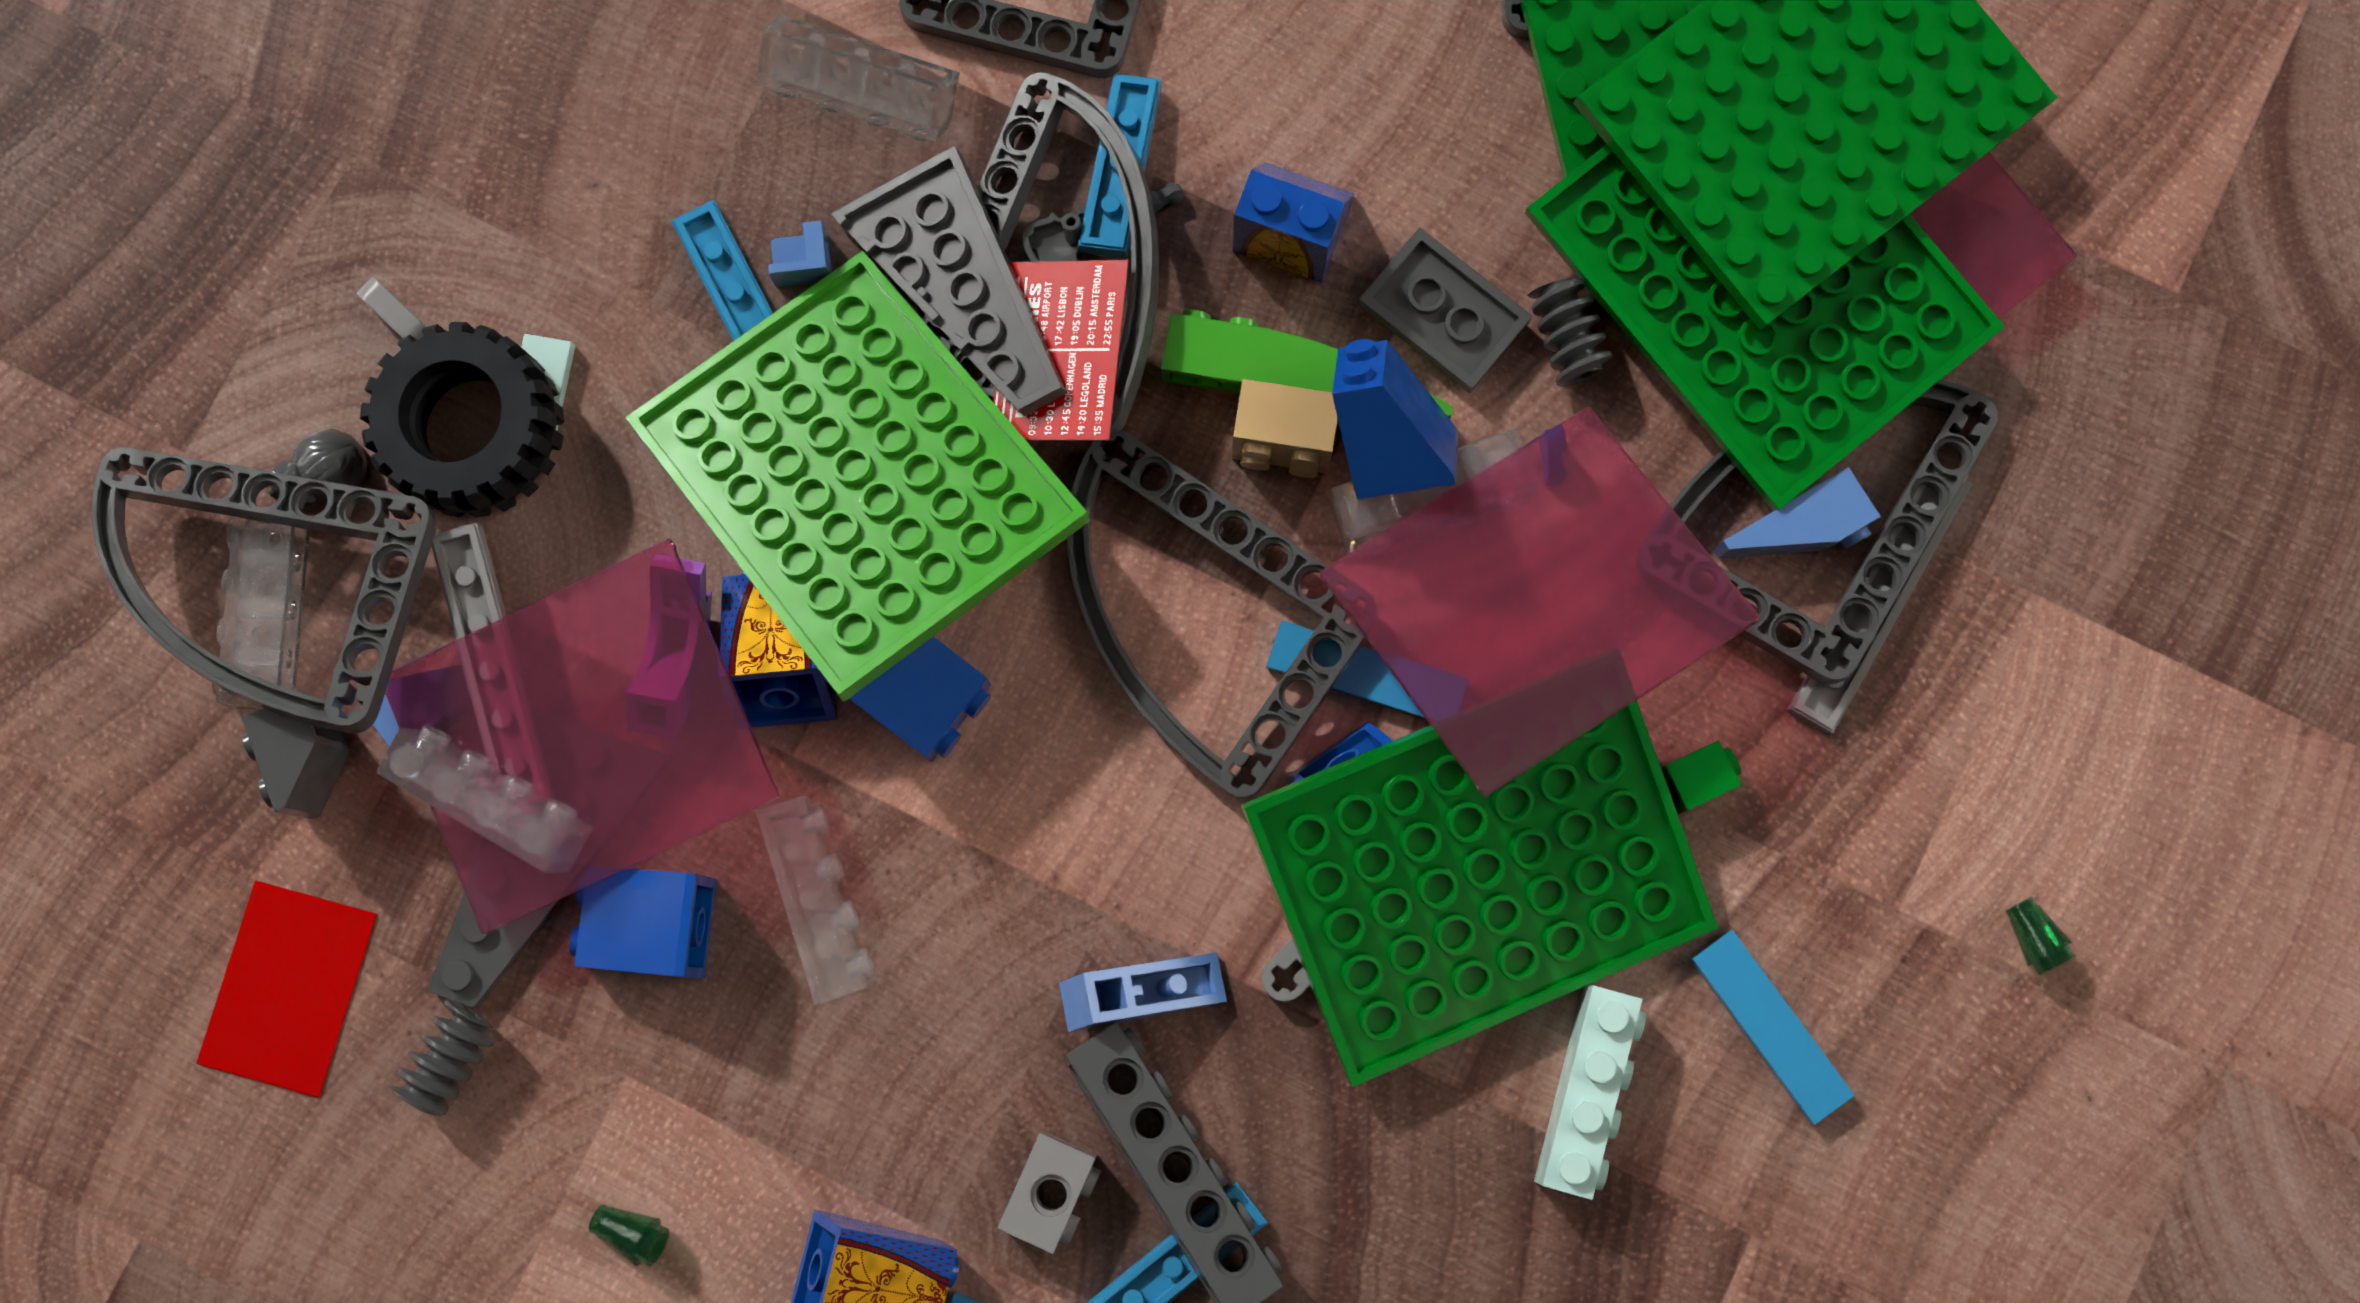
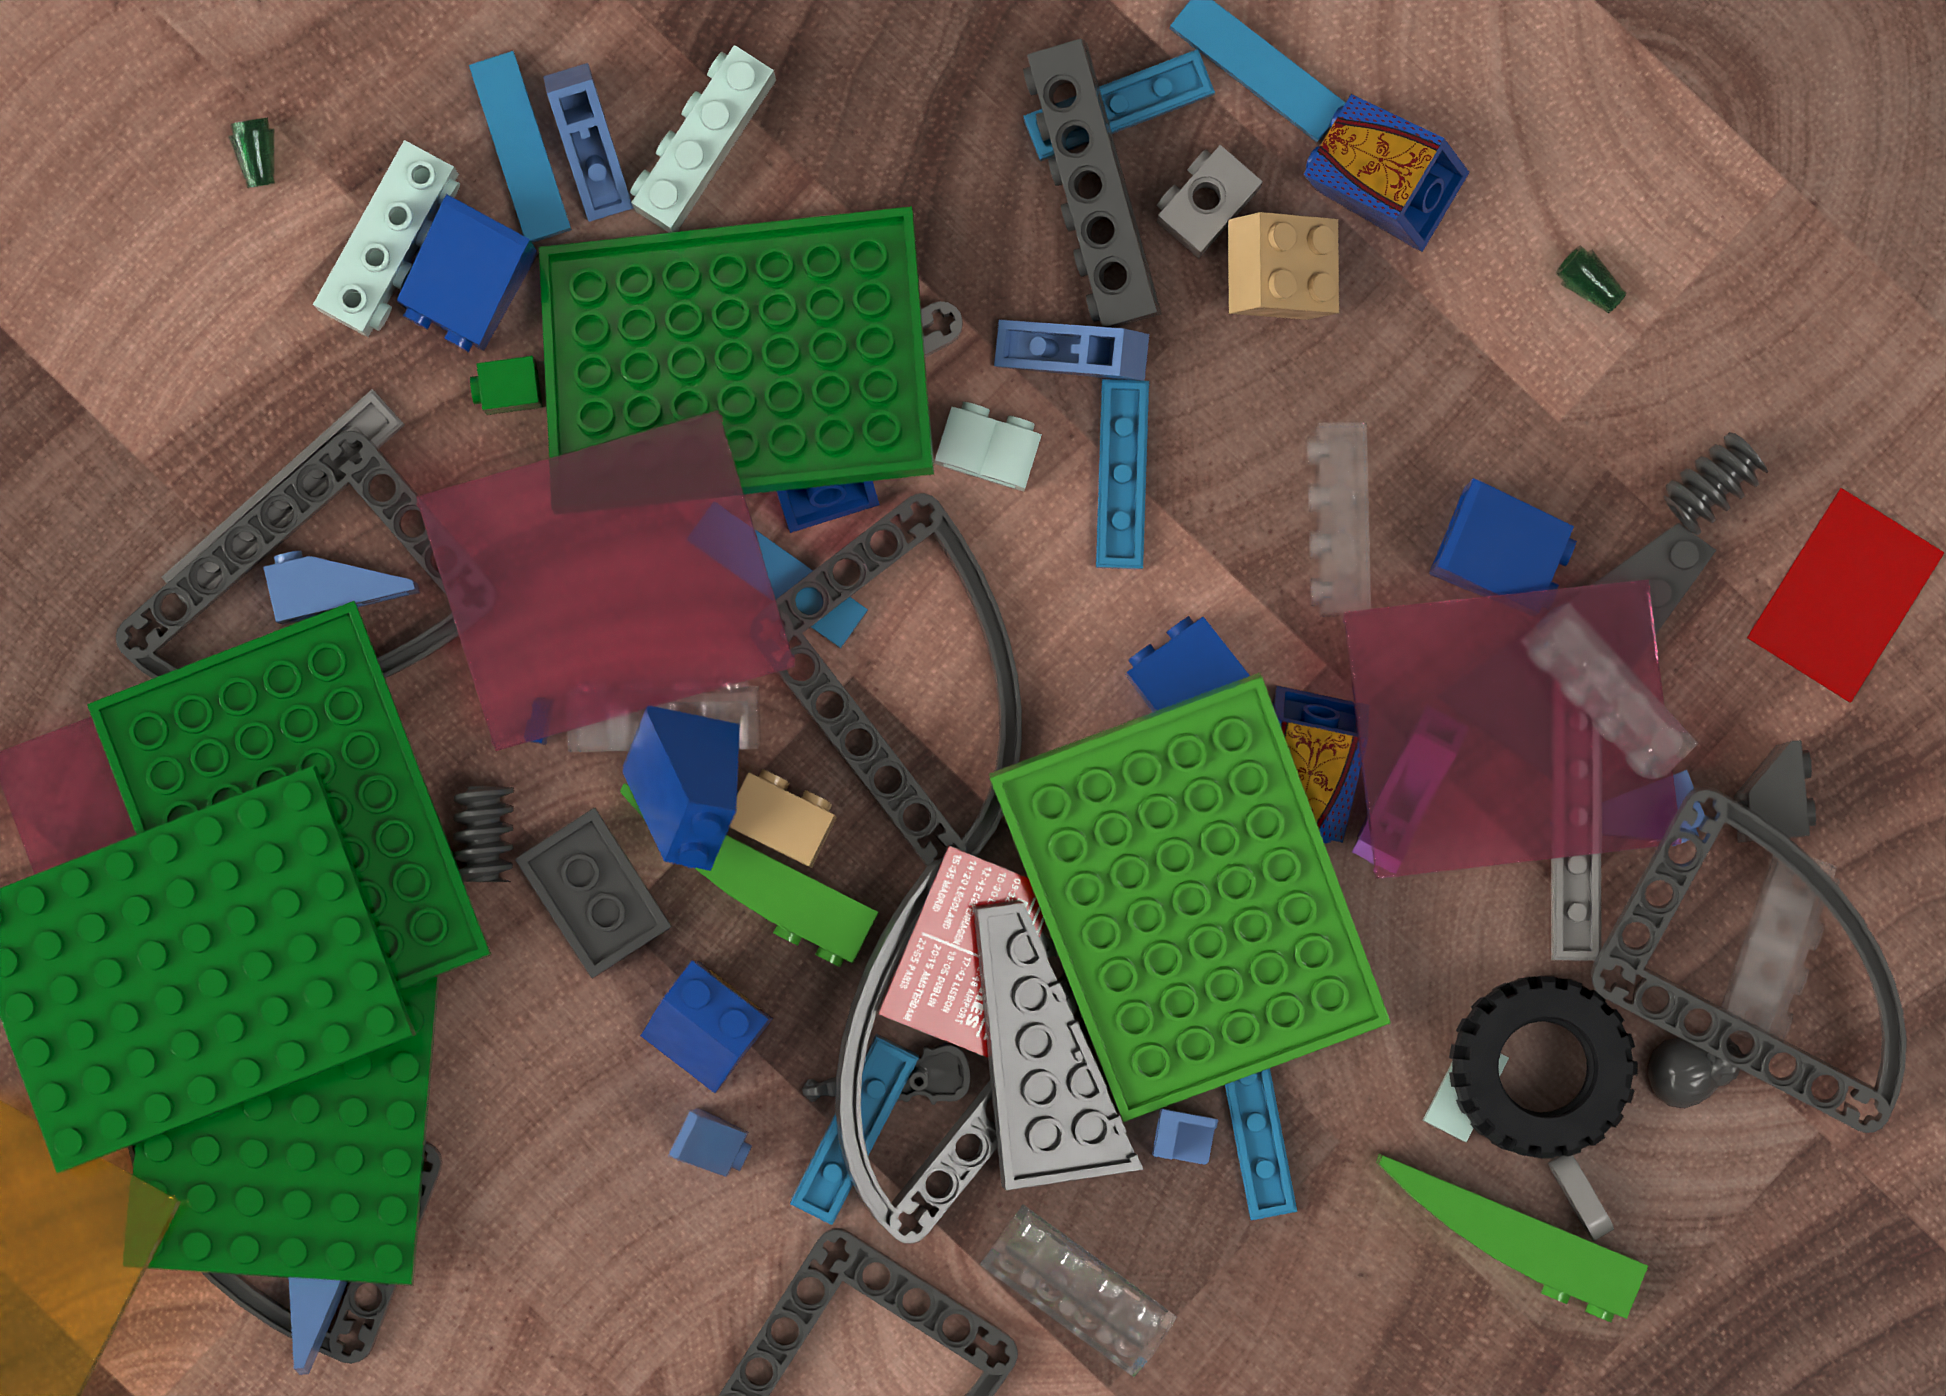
camera: 165 degrees left, 5 degrees up
none -> light aqua brick [313,140,460,337]
none -> blue slope [397,194,538,352]
none -> medium blue slope [543,63,633,222]
none -> medium blue slope [669,1108,752,1177]
none -> light aqua brick [934,402,1042,491]
none -> dark azure tile [1096,379,1149,570]
none -> tan brick [1228,212,1339,320]
none -> bright green slope [1376,1154,1648,1323]

